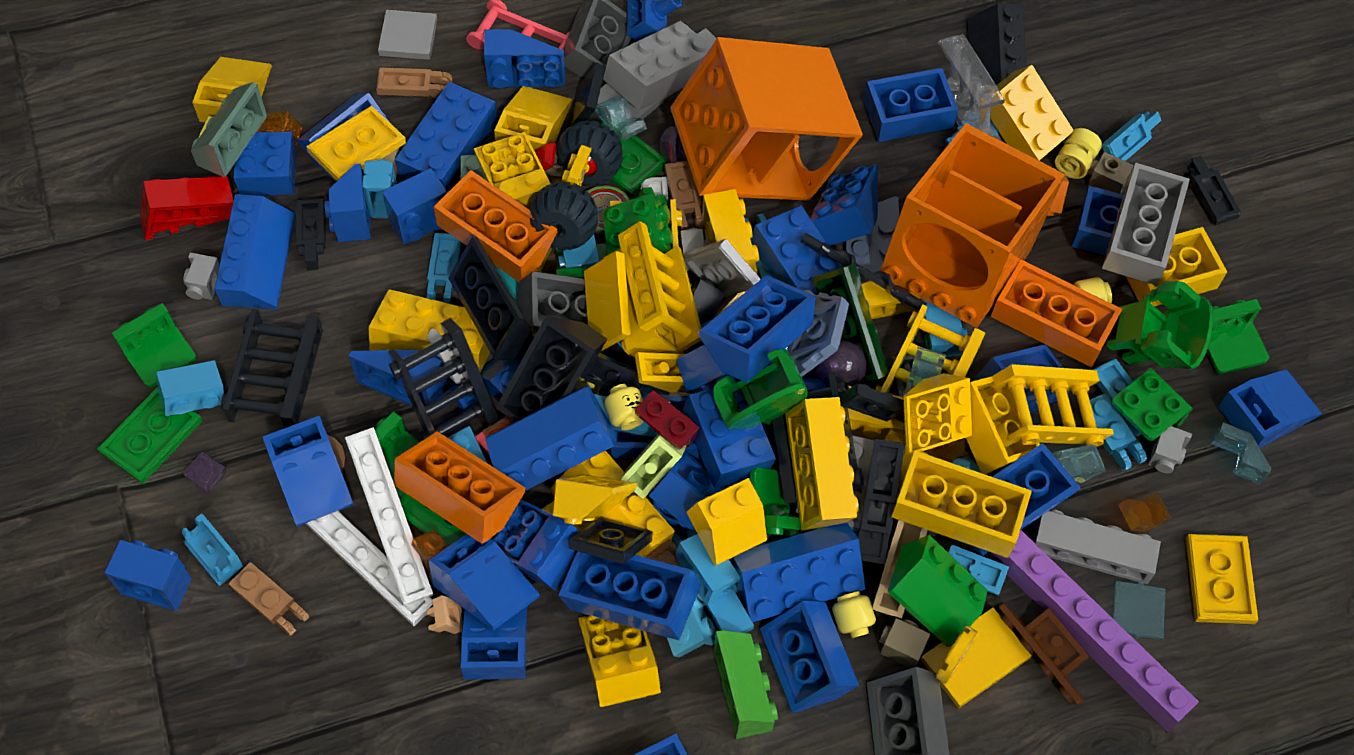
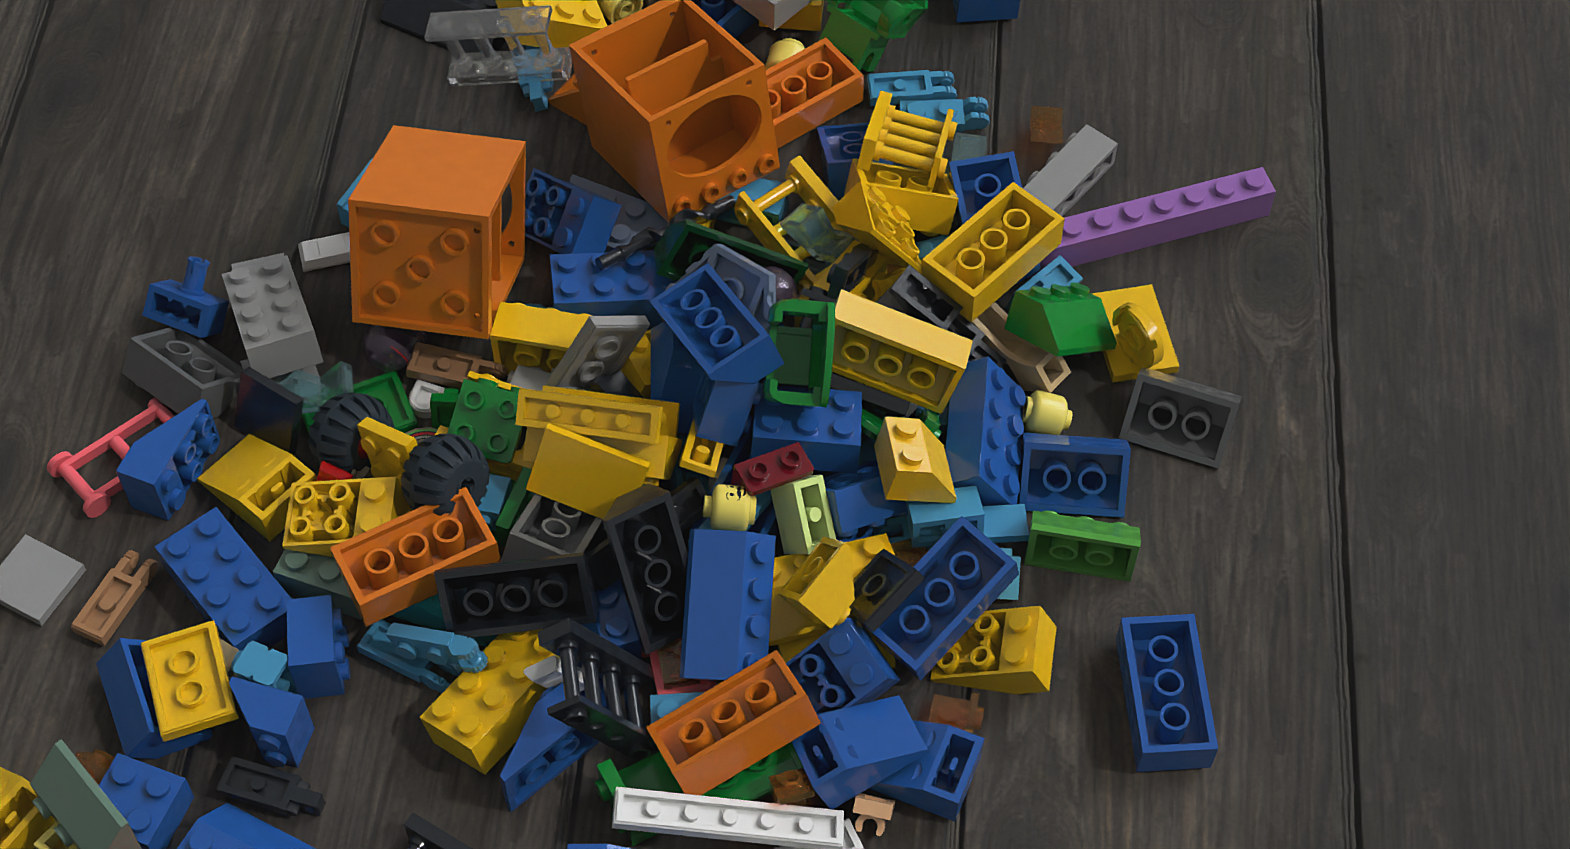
camera: 65 degrees left, 5 degrees down
blue brick [863,68,958,142] -> none
dark tan brick [879,618,930,668] -> none
reddish brown bracket [999,602,1090,704] -> none
green bracket [1112,368,1193,441] -> none
clear light blue piece [1113,581,1166,640] -> none
light grey brick [1148,426,1192,474] -> none
yellow tile [1186,534,1258,624] -> none
clear light blue slope [1211,422,1271,485] -> none
none -> dark azure hinge [386,622,489,673]
none -> clear orange bracket [929,693,984,733]

